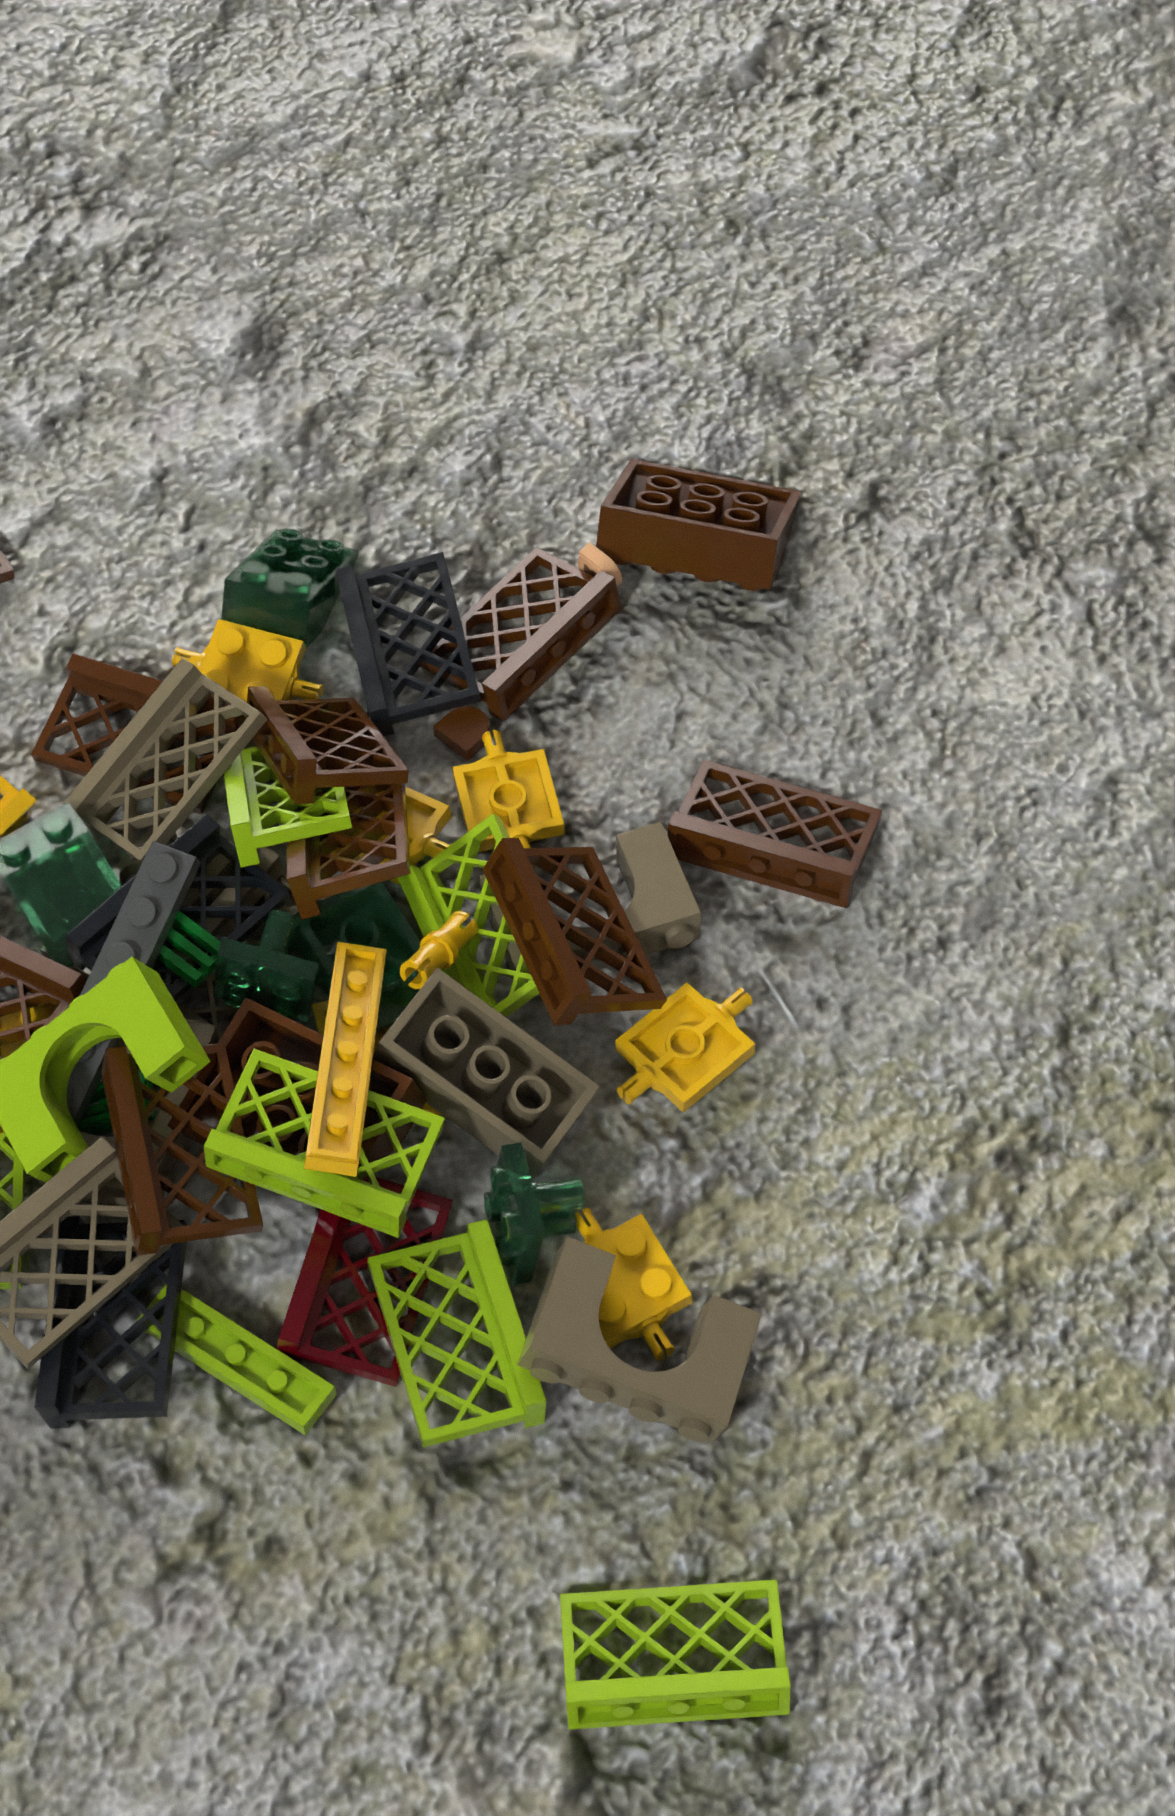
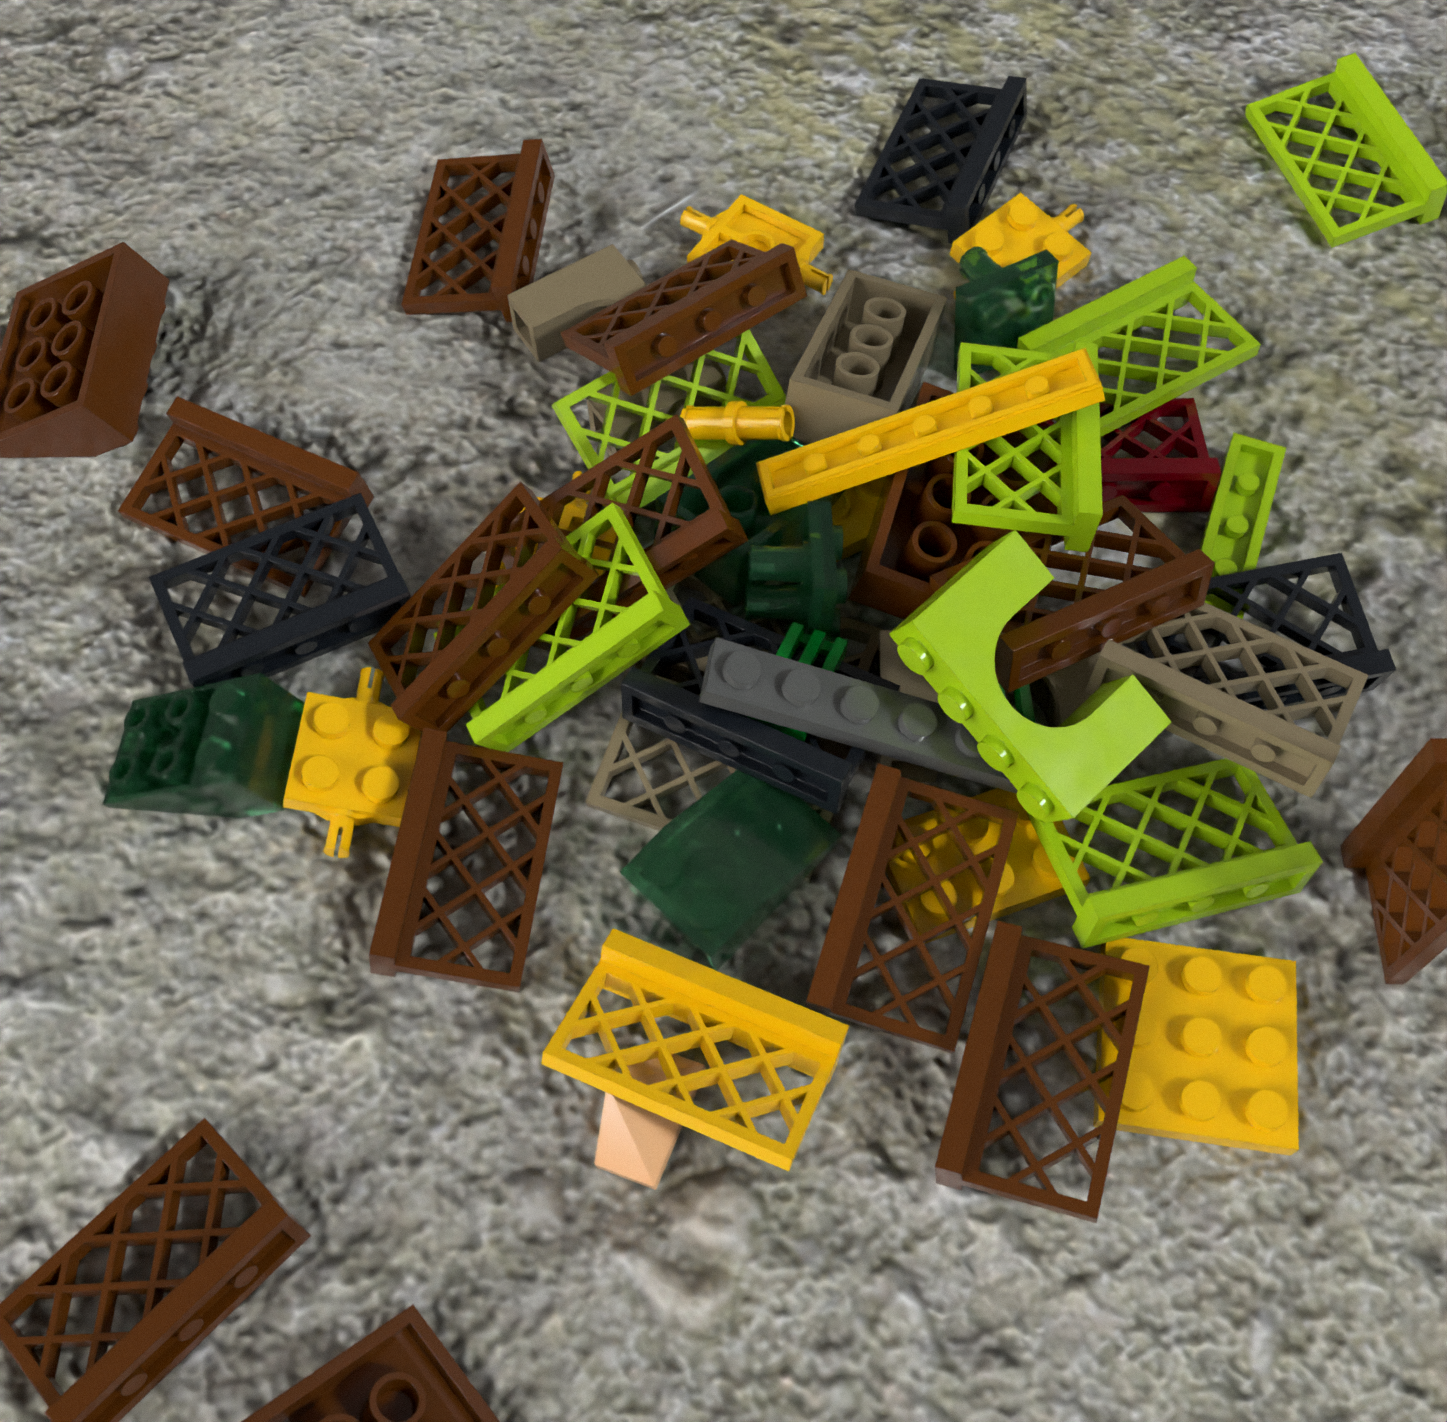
camera: 105 degrees left, 5 degrees up
dark tan fence [63,658,267,863] -> none
reddish brown tile [433,706,490,761] -> none
yellow plate [452,730,565,867] -> none
dark tan arch [517,1236,762,1443] -> none
light nougat tile [578,542,622,587] -> none
none -> black fence [855,76,1027,244]

